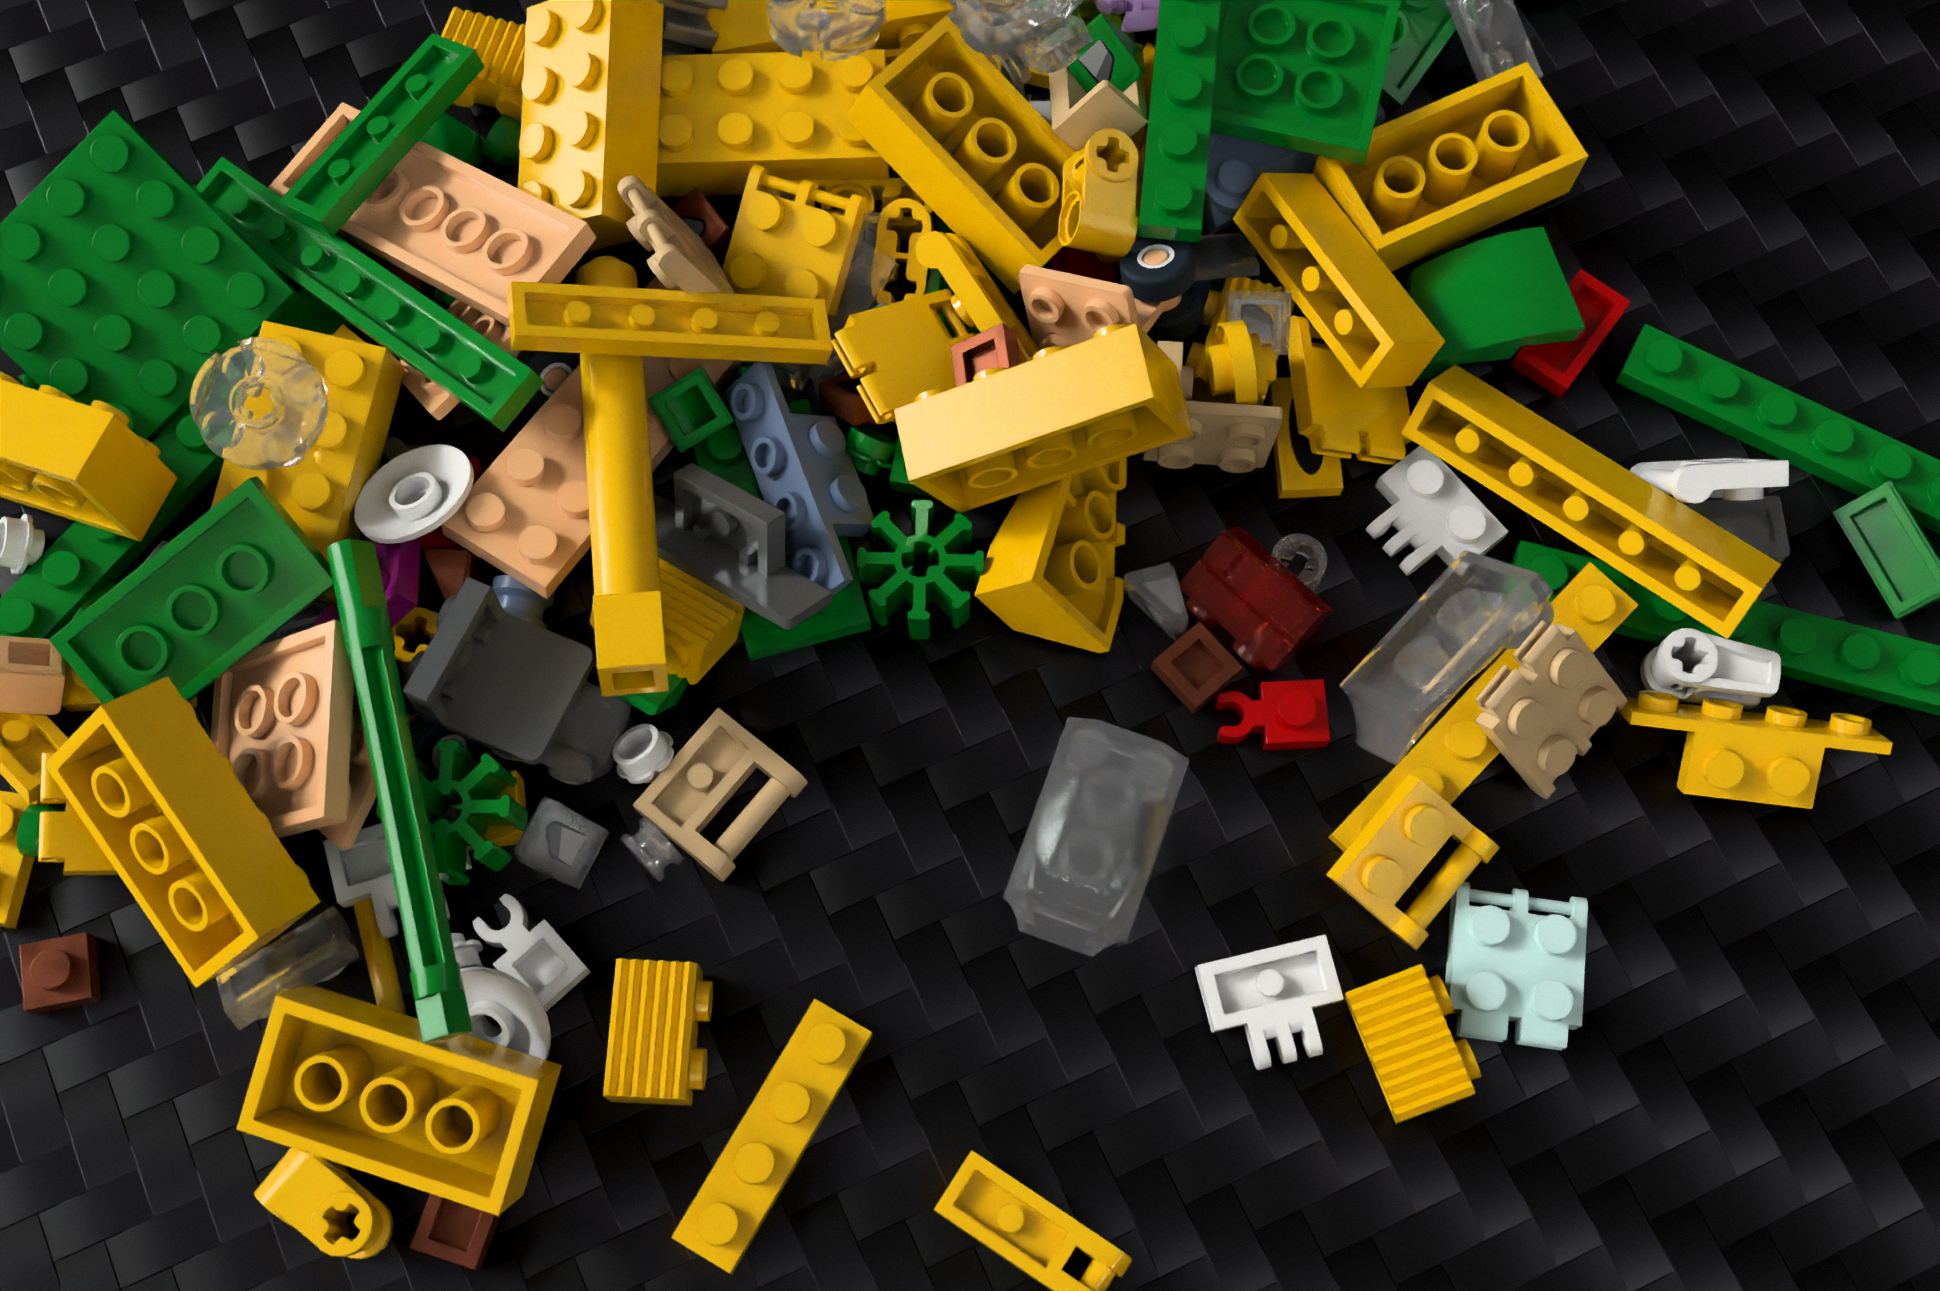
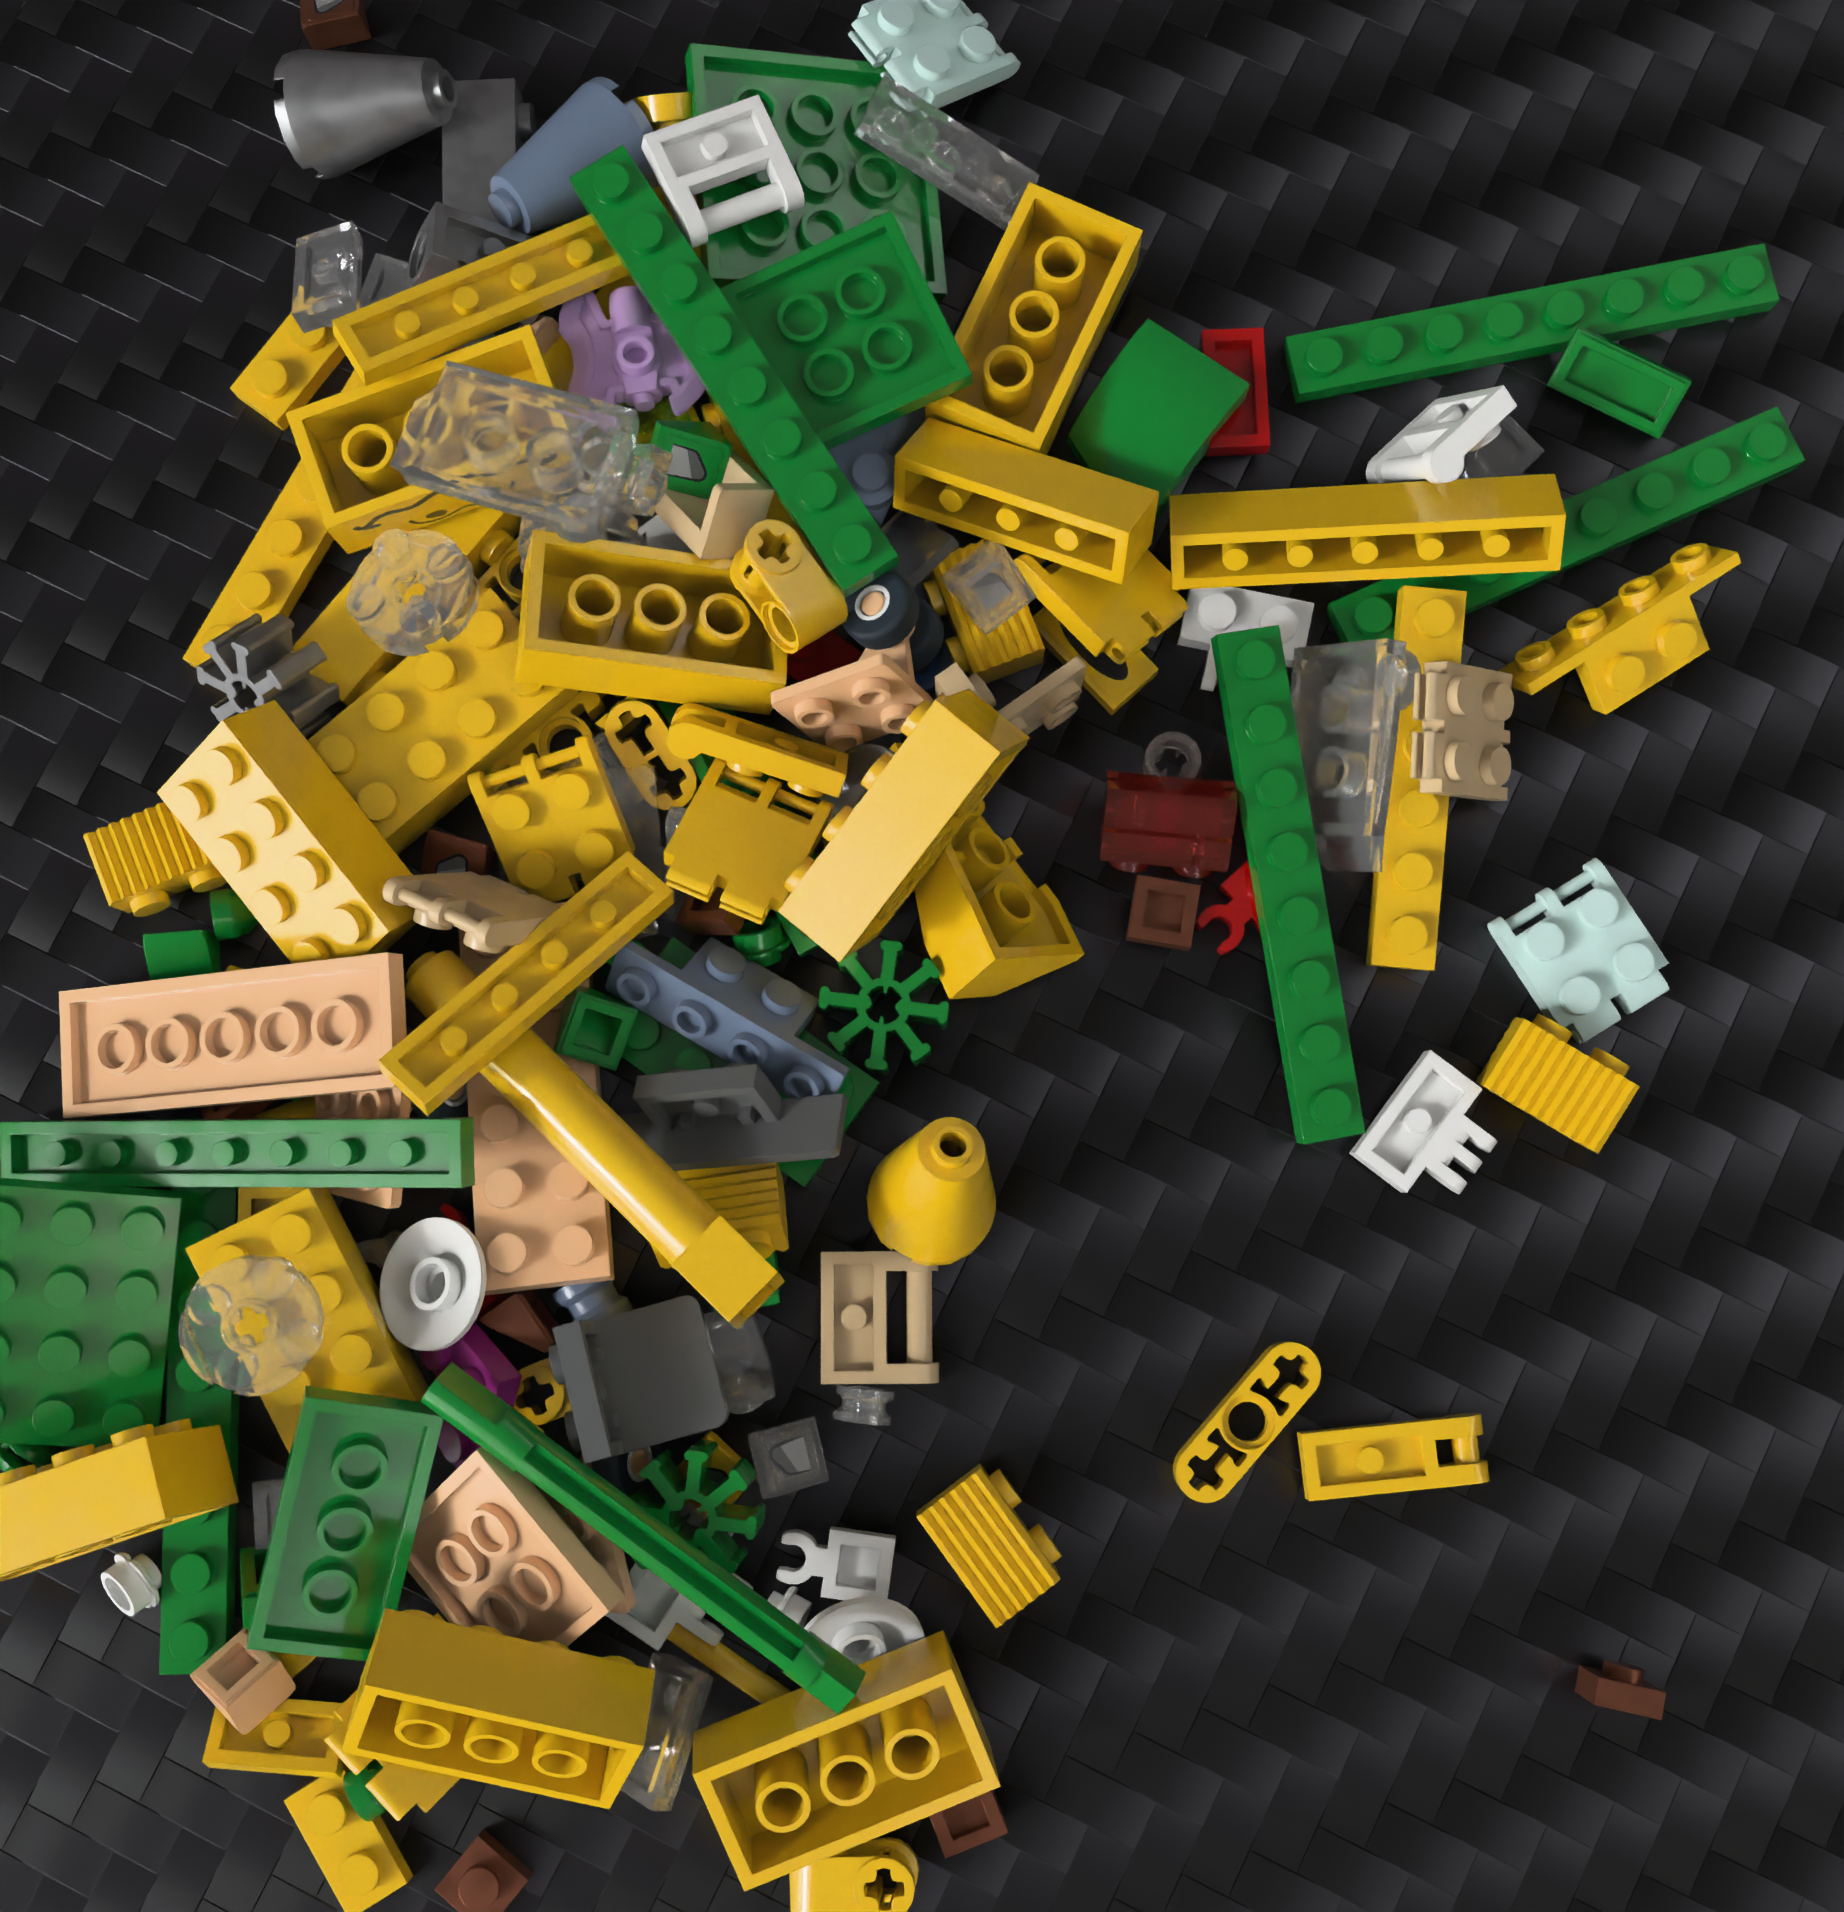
camera: 30 degrees left, 10 degrees up
green plate [278,33,484,238] -> none
white plate [613,724,674,784] -> none
yellow plate [671,998,873,1274] -> none
plate [951,323,1021,387] -> none
clear slope [1003,717,1190,957] -> none
clear slope [1124,562,1188,641] -> none
yellow plate [1205,320,1277,405] -> none
yellow plate [1326,773,1499,950] -> none
white piece [1640,628,1781,710] -> none
none -> yellow cone [866,1117,996,1266]
none -> yellow beam [1173,1341,1321,1503]
none -> green plate [1211,625,1365,1145]

